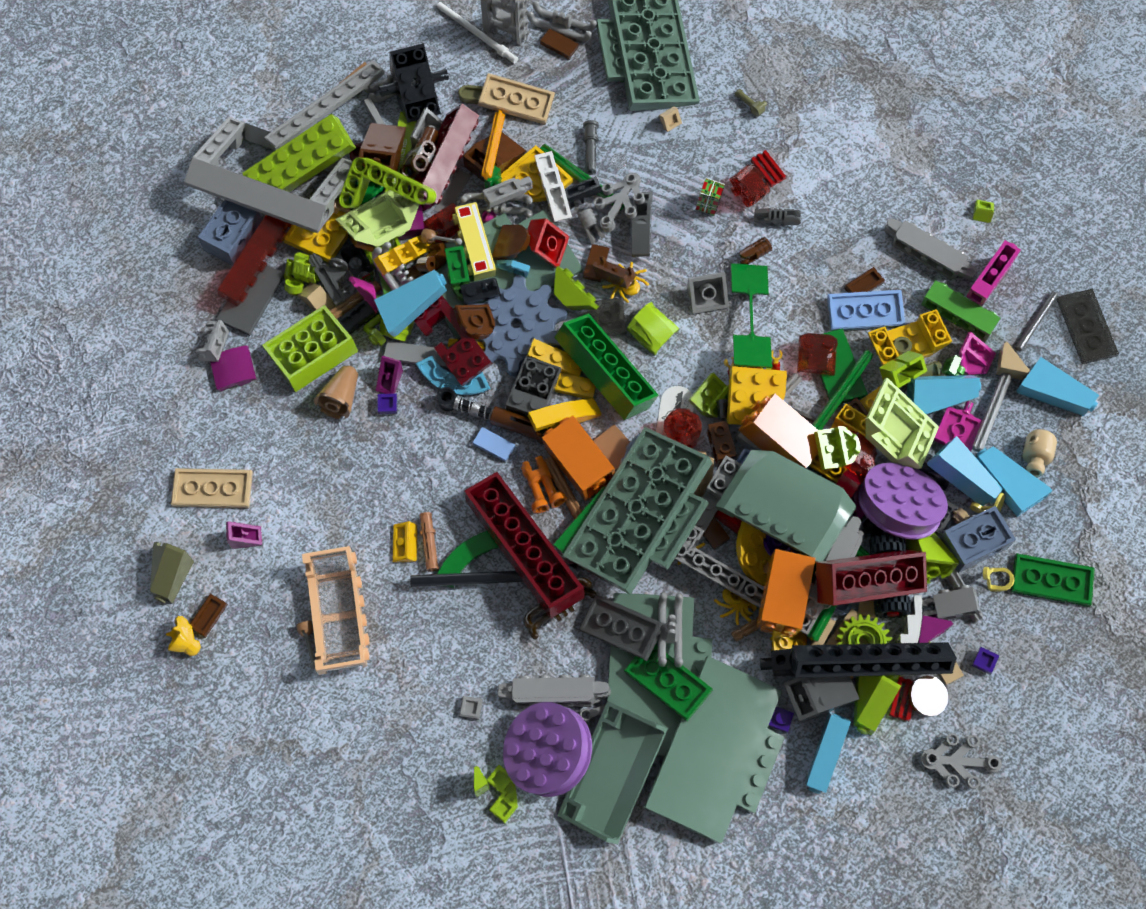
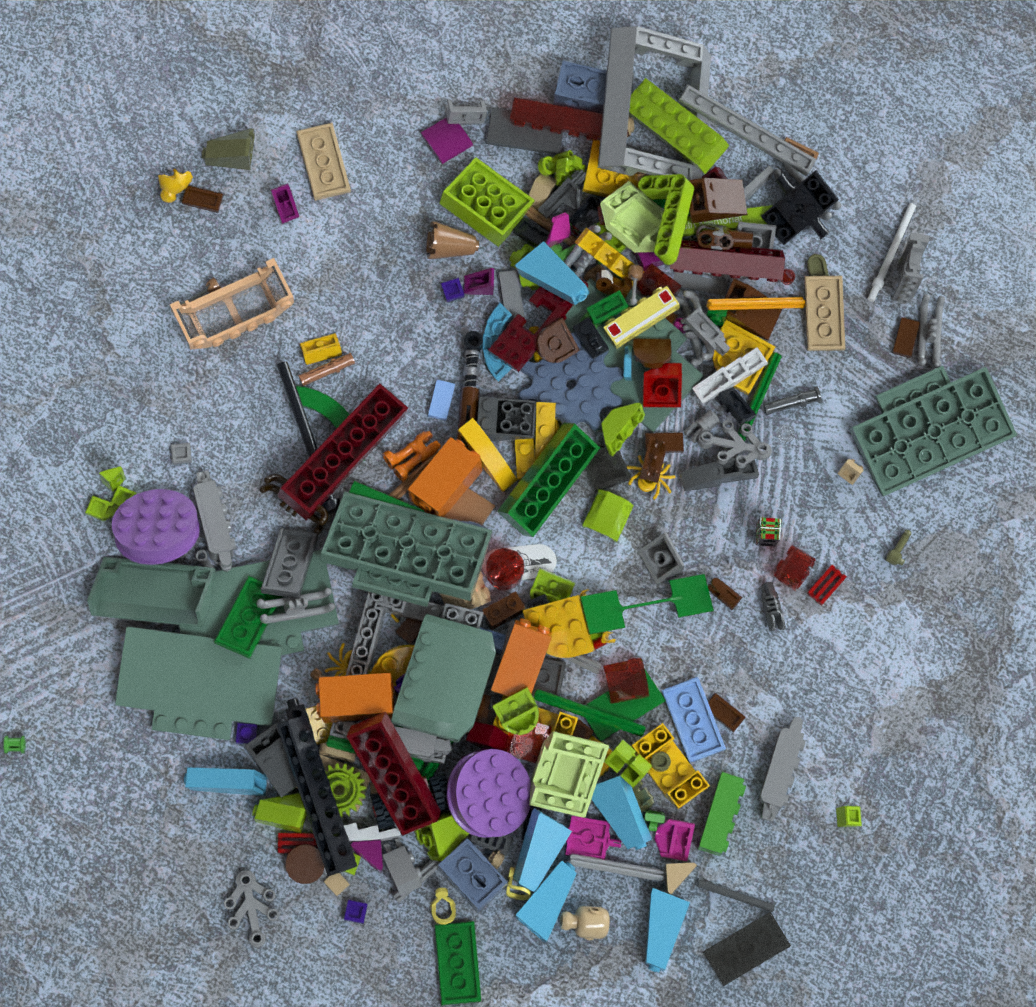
camera: 65 degrees right, 5 degrees up
dark pink slope [966,240,1021,306] -> none

